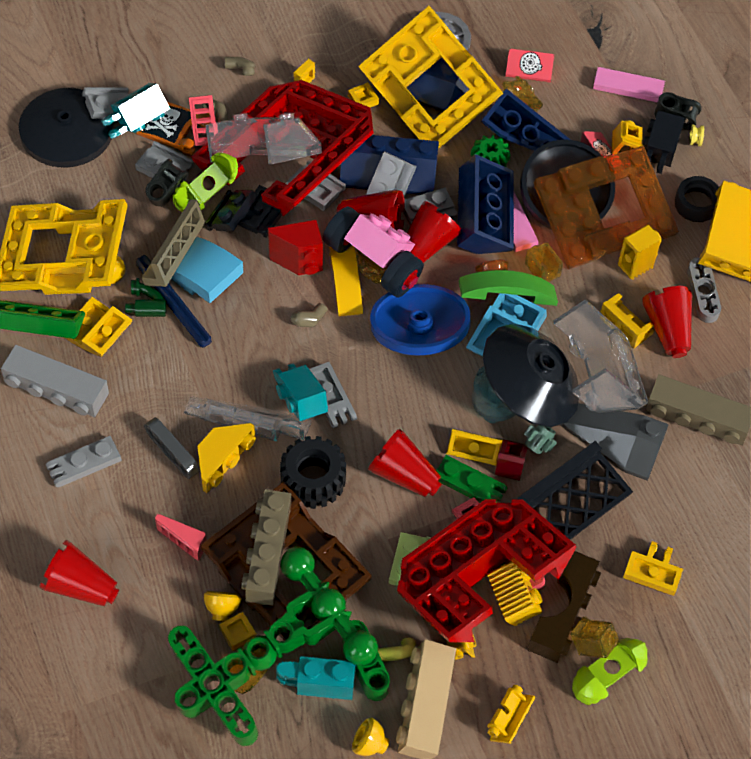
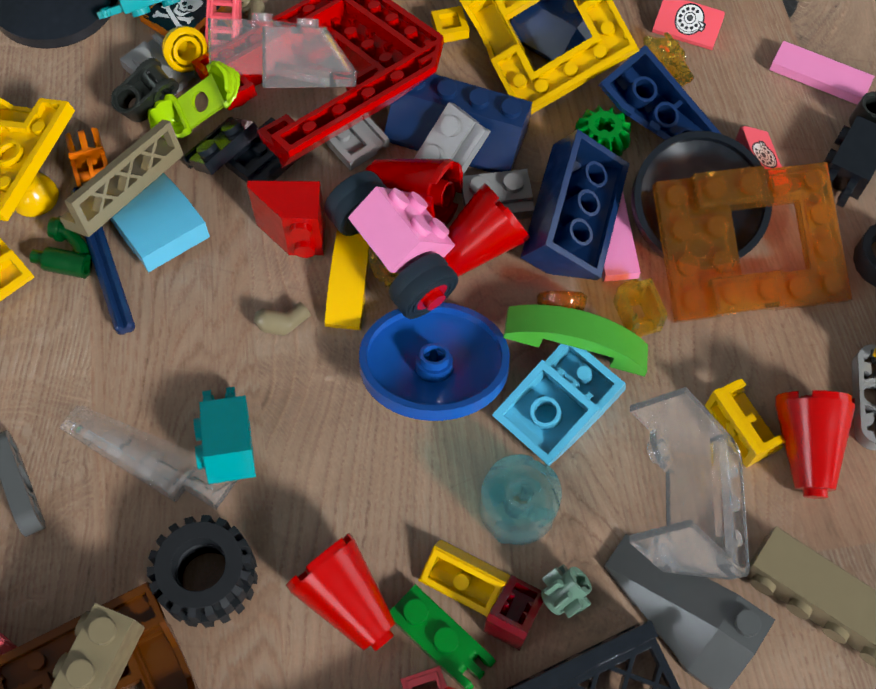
camera: 15 degrees right, 5 degrees up
yellow slope [197,423,256,493] -> none
light grey hinge [309,362,357,428] -> none
black dish [482,324,580,427] -> none
yellow window [612,120,644,160] -> none
yellow brick [617,225,662,280] -> none
none -> orange arm [65,127,108,187]
none -> yellow brick [162,26,207,73]

